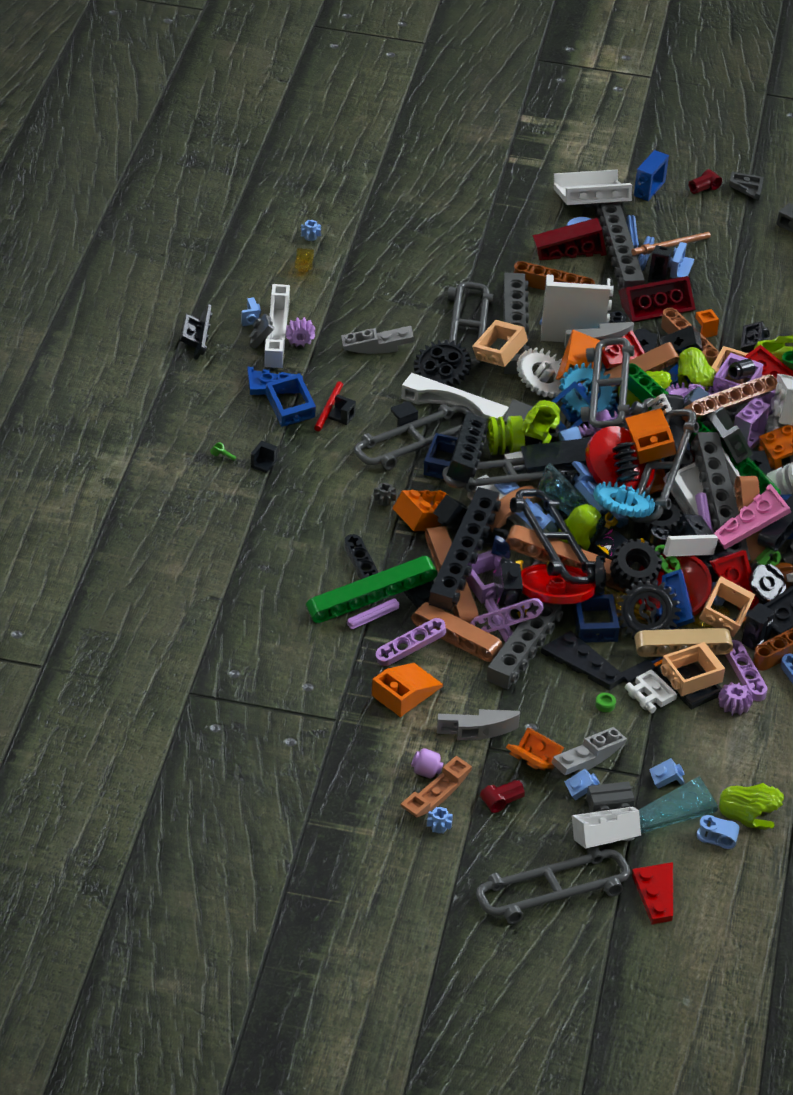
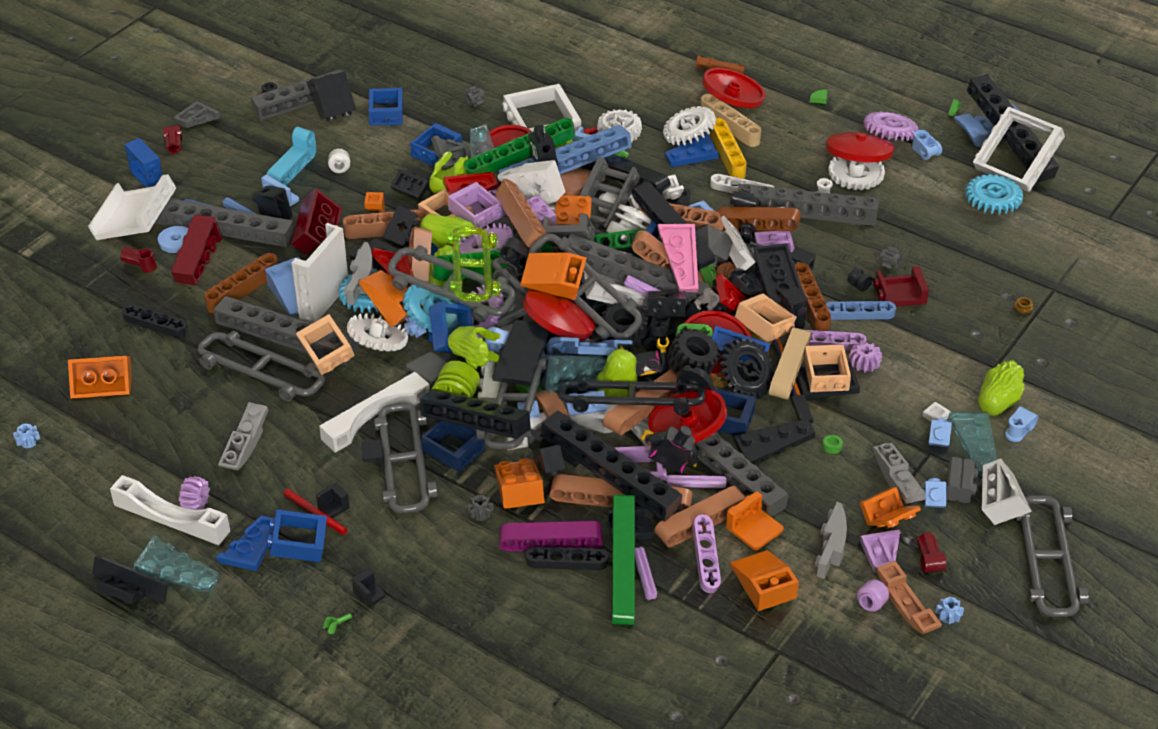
camera: 65 degrees left, 0 degrees up
light blue bracket [241,297,261,326] -> none
dark grey wing [249,314,274,349] -> none
clear yellow bracket [295,248,314,272] -> none
black gear [413,339,471,387] -> none
lavender beam [470,598,544,633] -> none
dark blue tile [491,535,511,559] -> none
medium azure gear [593,481,655,518] -> none
black piece [612,442,639,483] -> none
white plate [625,670,677,713] -> none
nougat bar [631,232,711,255] -> none
red wing [631,862,673,924] -> none
white tile [646,393,672,415] -> none
white tile [663,535,718,557] -> none
sand blue slope [683,386,709,407] -> none
black brick [728,359,755,380] -> none
none -> orange slope [68,356,132,399]
none -> dark red piece [120,246,157,273]
none -> black beam [122,304,188,337]
none -> clear light blue wing [133,535,220,594]
none -> medium azure beam [267,127,316,186]
none -> white head [328,148,350,173]
none -> clear neon green bar [448,226,501,302]
none -> magenta beam [499,521,603,552]
none -> orange bracket [726,491,784,550]
none -> lavender wing [860,529,900,573]
none -> white tile [922,402,951,421]

